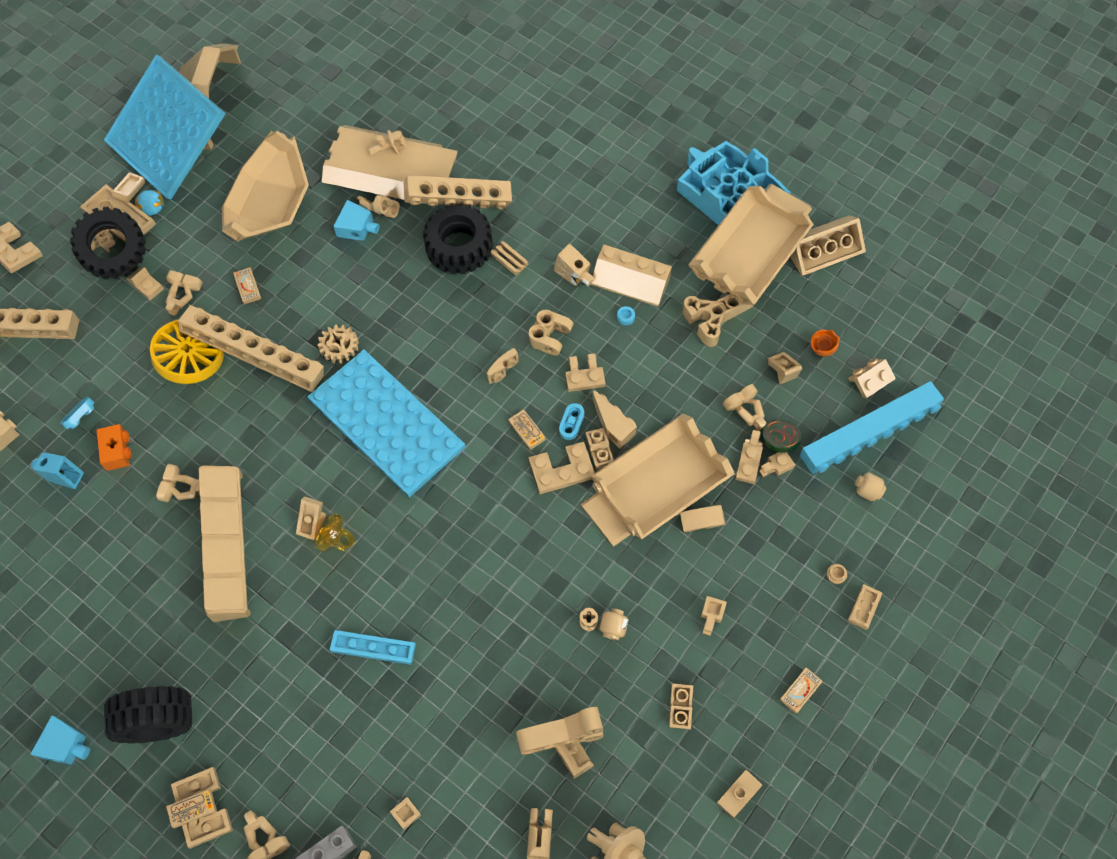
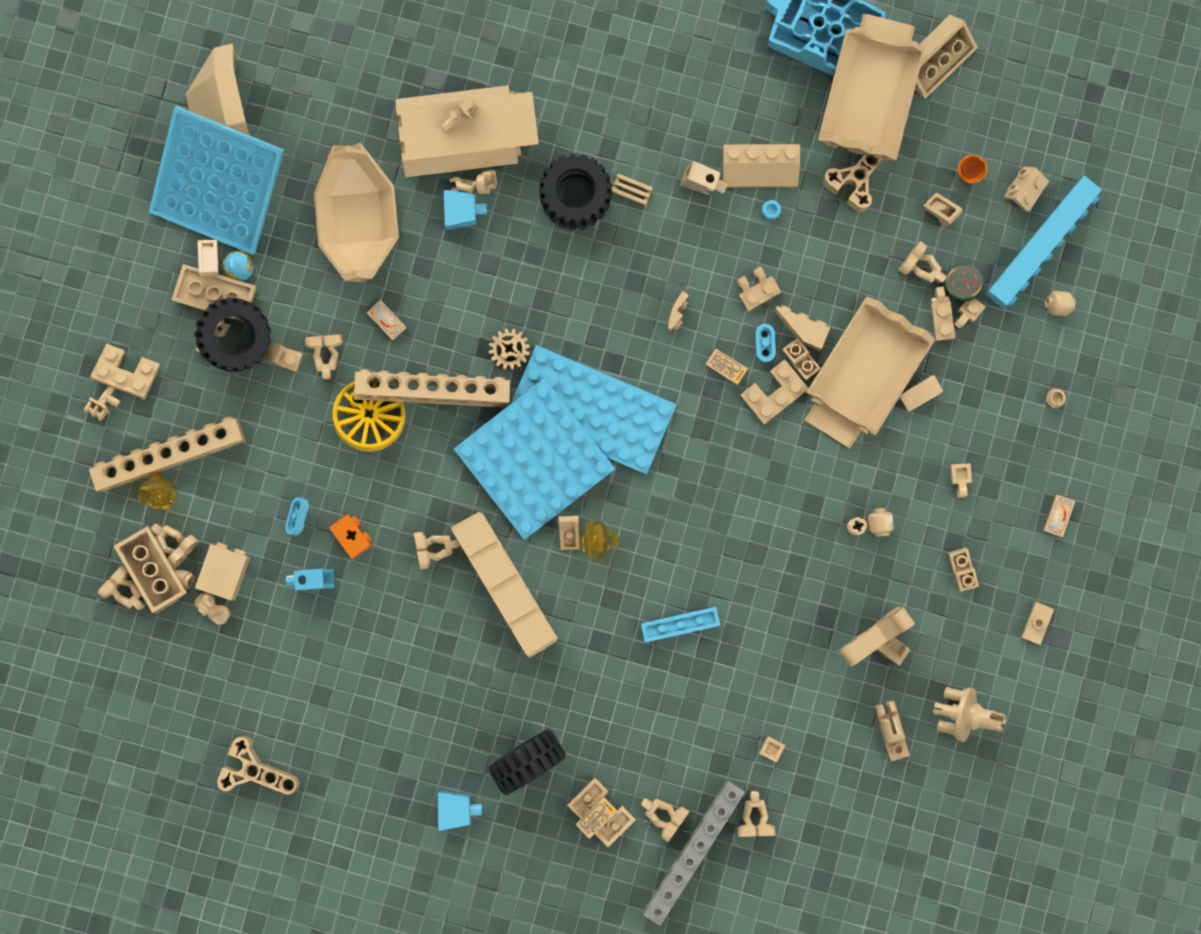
camera: 25 degrees left, 20 degrees up
tan brick [403,175,512,209] -> none
tan piece [529,310,574,356] -> none
tan plate [847,584,882,630] -> none
none -> medium azure plate [454,378,615,540]

